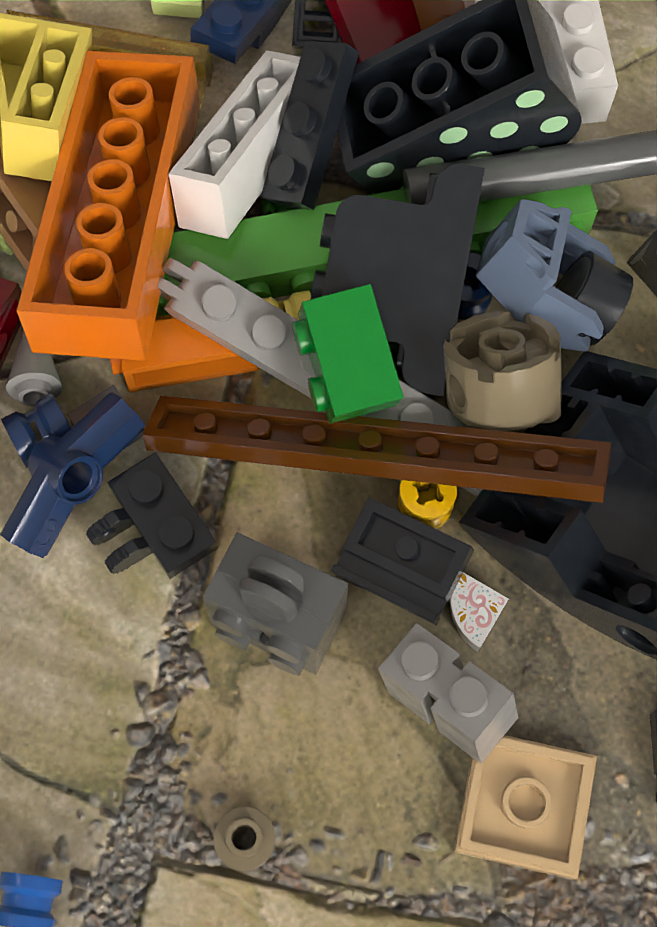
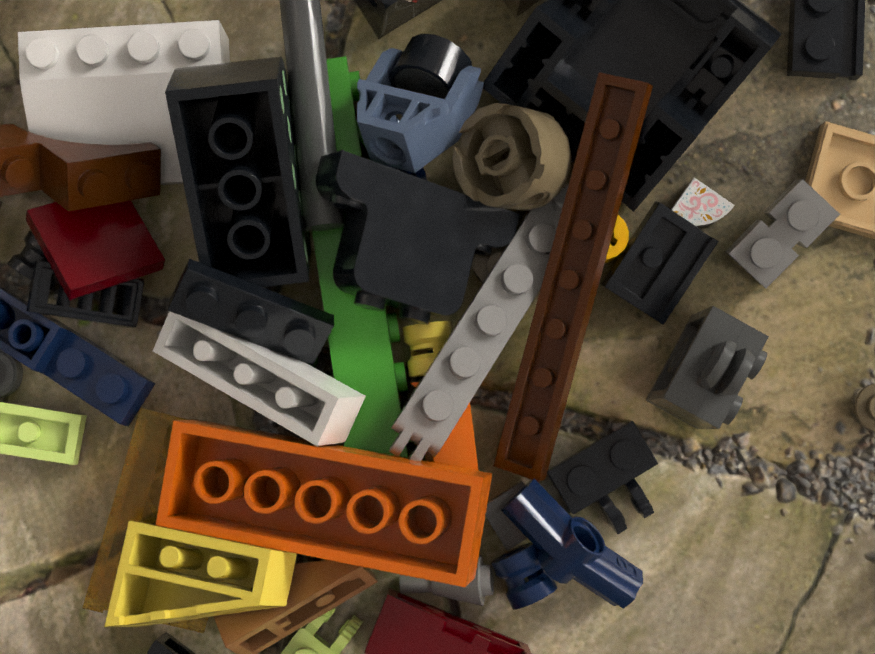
camera: 90 degrees left, 15 degrees up
green brick [292,284,404,424] -> none

